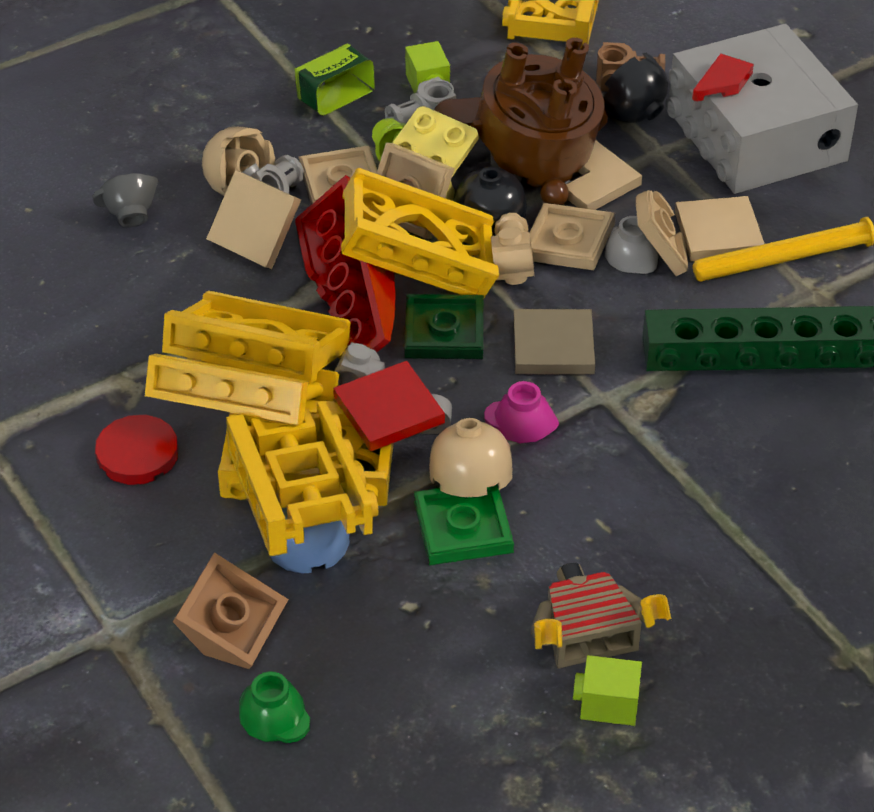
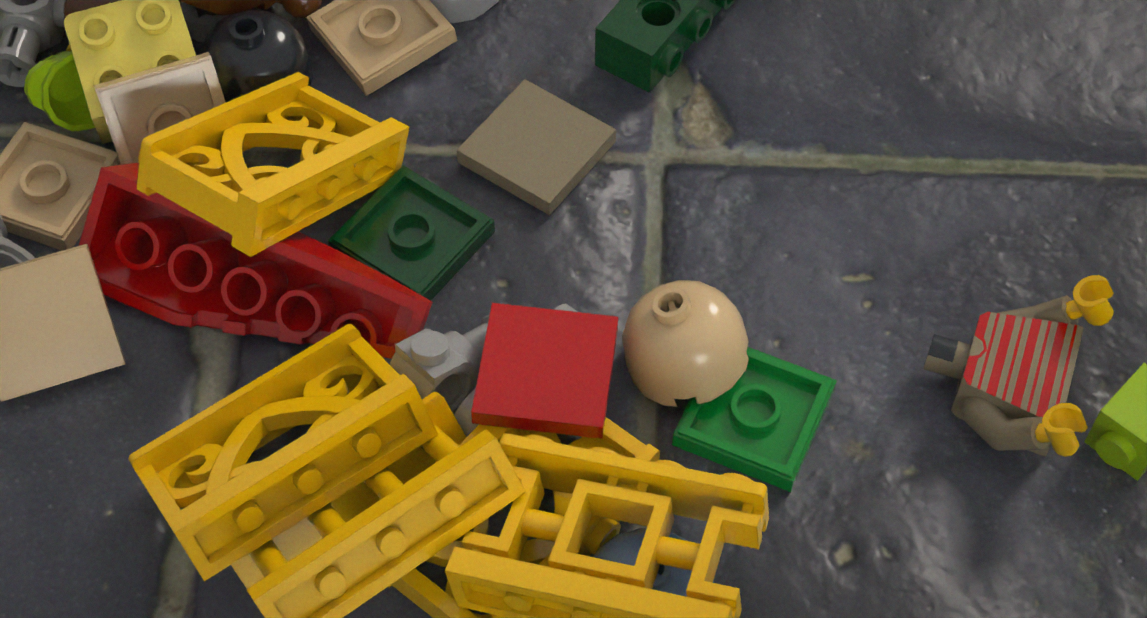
camera: 55 degrees left, 10 degrees up
dark pink piece [484,381,559,444] -> none
tan connector [491,213,534,285] -> none

